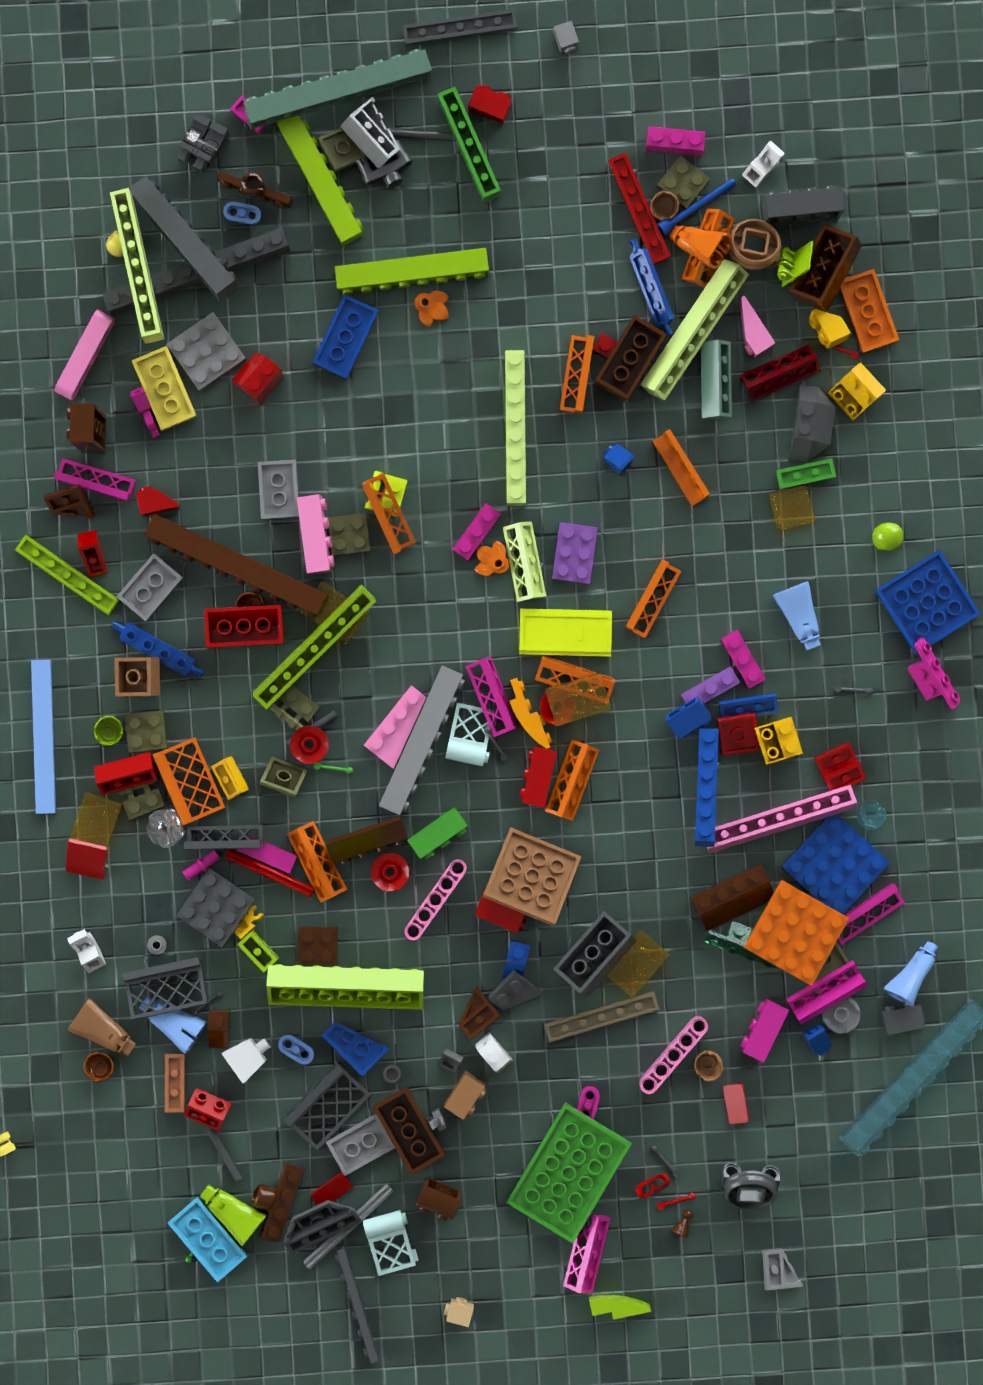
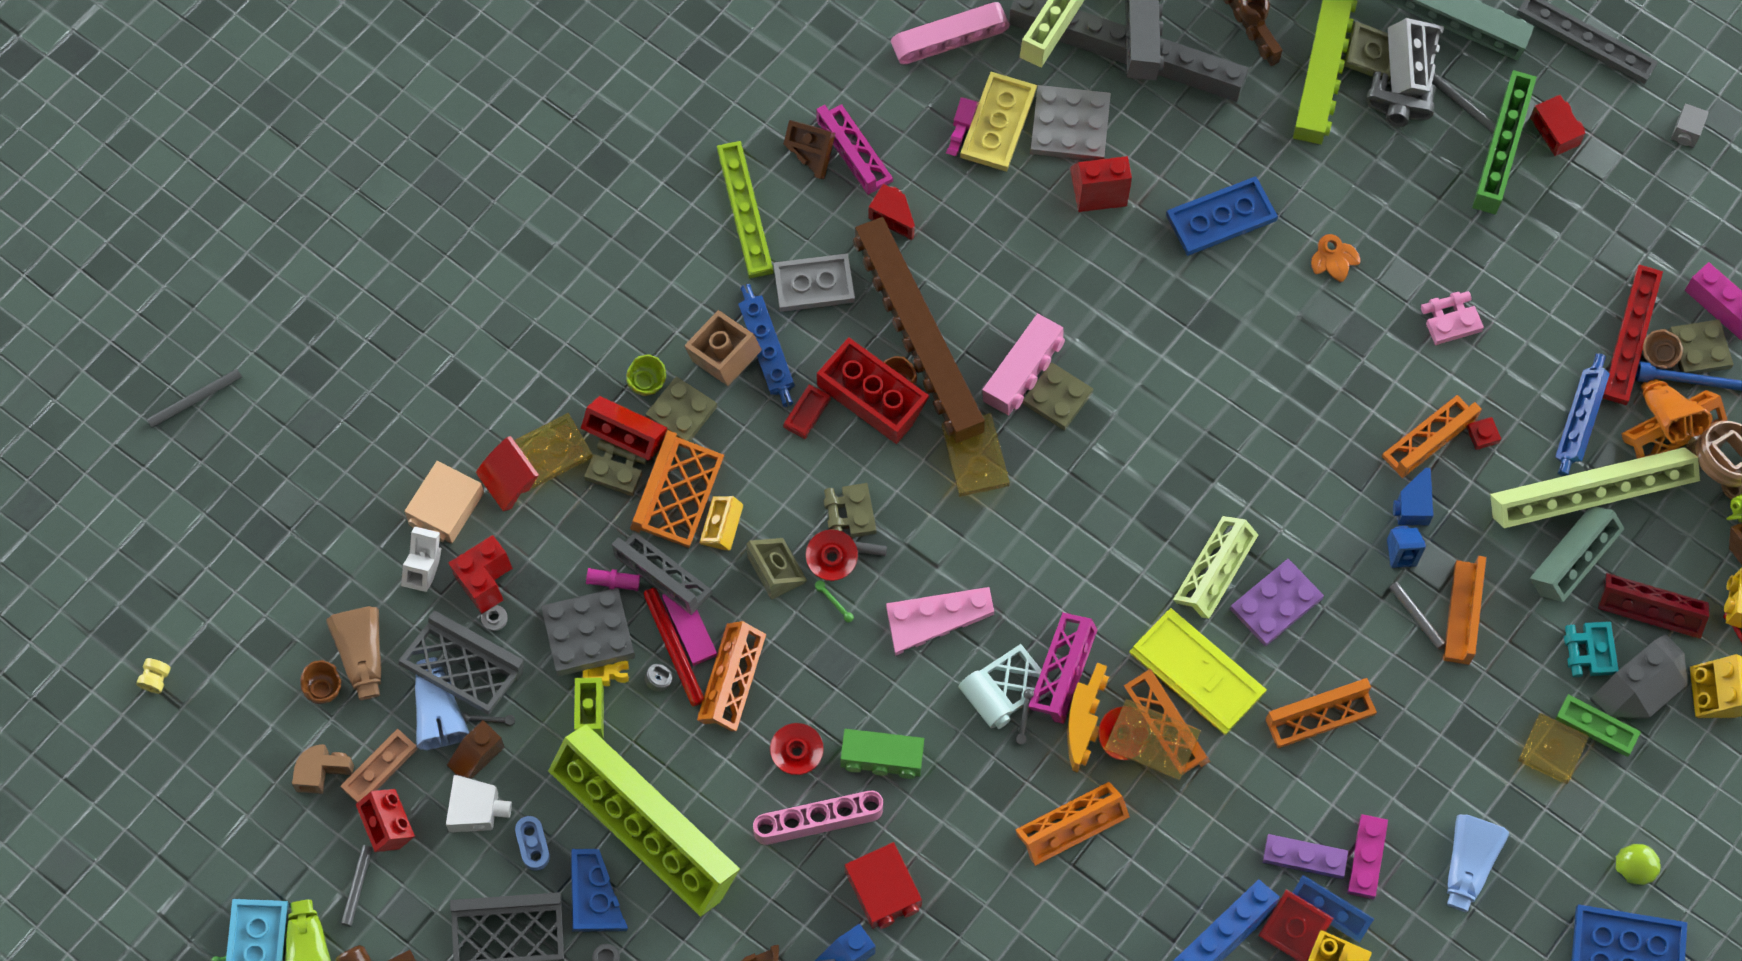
camera: 45 degrees right, 20 degrees down
light blue tile [31,660,56,814] -> none
reddish brown brick [66,403,106,454] -> none
red slope [77,530,108,577] -> none
clear plate [147,809,185,848] -> none
medium blue plate [223,202,262,226] -> none
lime brick [253,584,376,710] -> none
light grey plate [257,459,299,520] -> none
reddish brown plate [298,926,338,966] -> none
reddish brown slope [326,816,408,865] -> none
lime brick [335,248,489,295] -> none
orange fence [362,473,416,554] -> none
neon yellow plate [364,471,408,518] -> none
light grey brick [379,665,465,815] -> none
dark pink plate [452,503,501,561] -> none
orange plate [474,541,509,576] -> none
medium nougat plate [482,827,582,926] -> none
yellowish green brick [505,350,526,506] -> none
red brick [519,746,557,808] -> none
reddish brown brick [594,315,667,403] -> none
blue brick [666,696,711,739] -> none
bright pink slope [739,295,775,359] -> none
none -> medium nougat brick [292,745,354,794]
none -> light nougat brick [404,461,484,543]
none -> red brick [449,535,513,614]
none -> dark grey tile [644,664,672,692]
none -> red tile [783,384,831,439]
none -> flat silver bar [1389,582,1446,650]
none -> blue slope [1393,468,1433,526]
none -> bright pink plate [1421,291,1484,345]
none -> teal plate [1564,622,1619,678]

